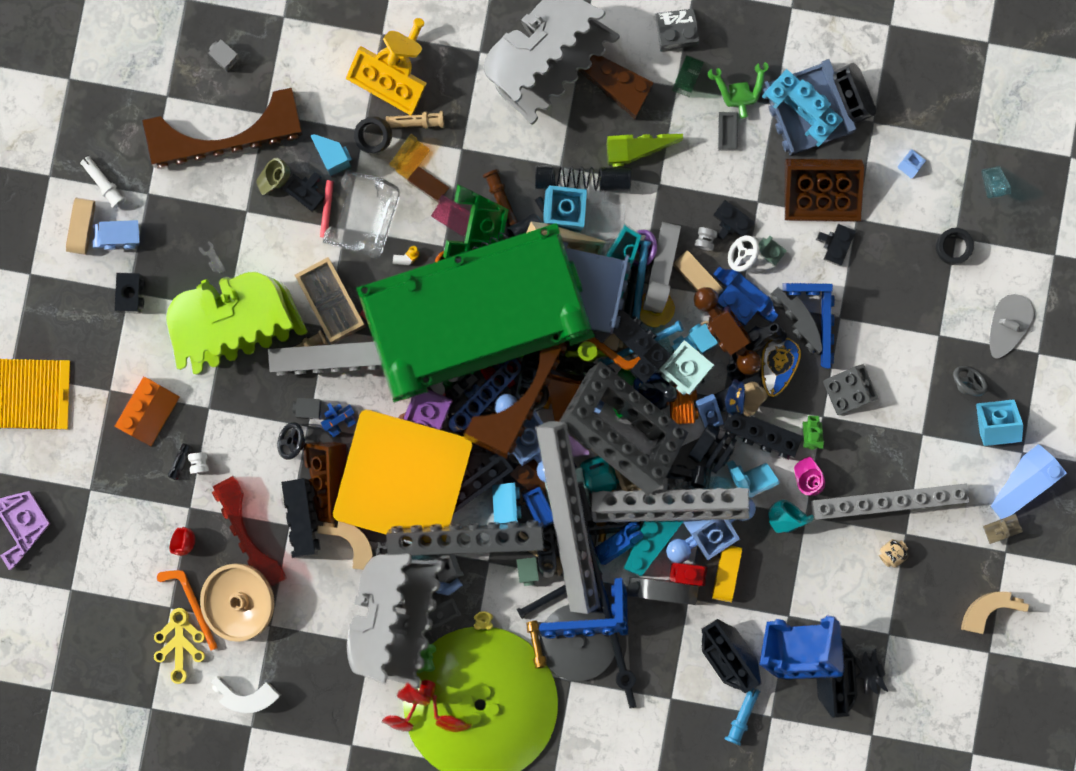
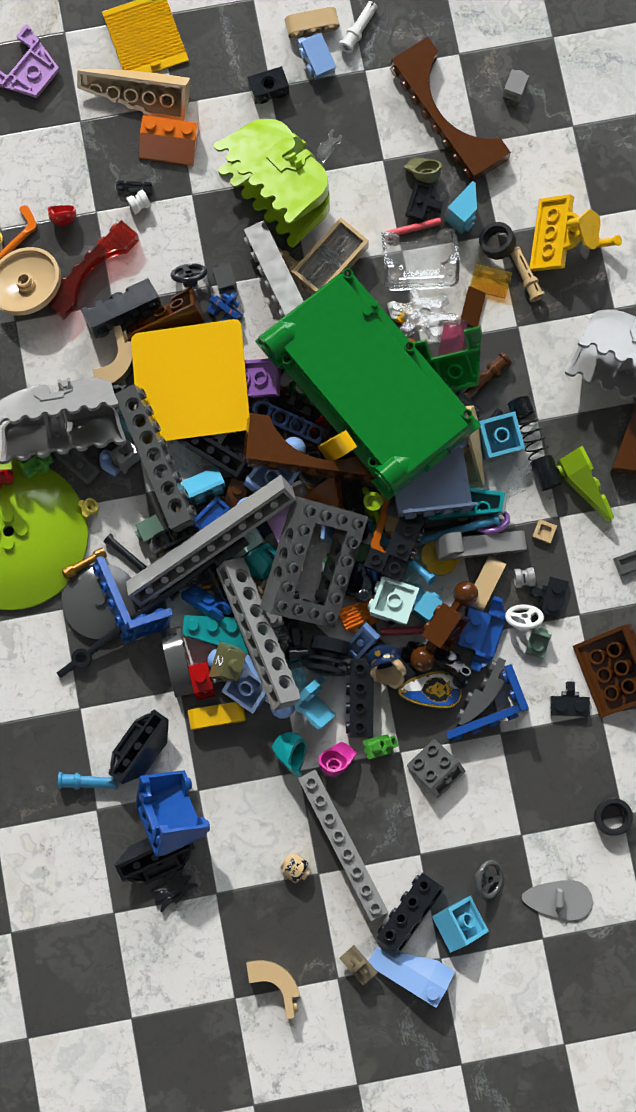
camera: 70 degrees right, 5 degrees down
none -> tan wedge [77,69,190,121]
none -> olive torso [209,641,246,682]
none -> yellow beam [318,430,357,460]
none -> black brick [377,872,444,954]
none -> coral bar [381,626,424,636]
none -> clear plate [390,288,459,342]
none -> tan tile [532,519,557,544]

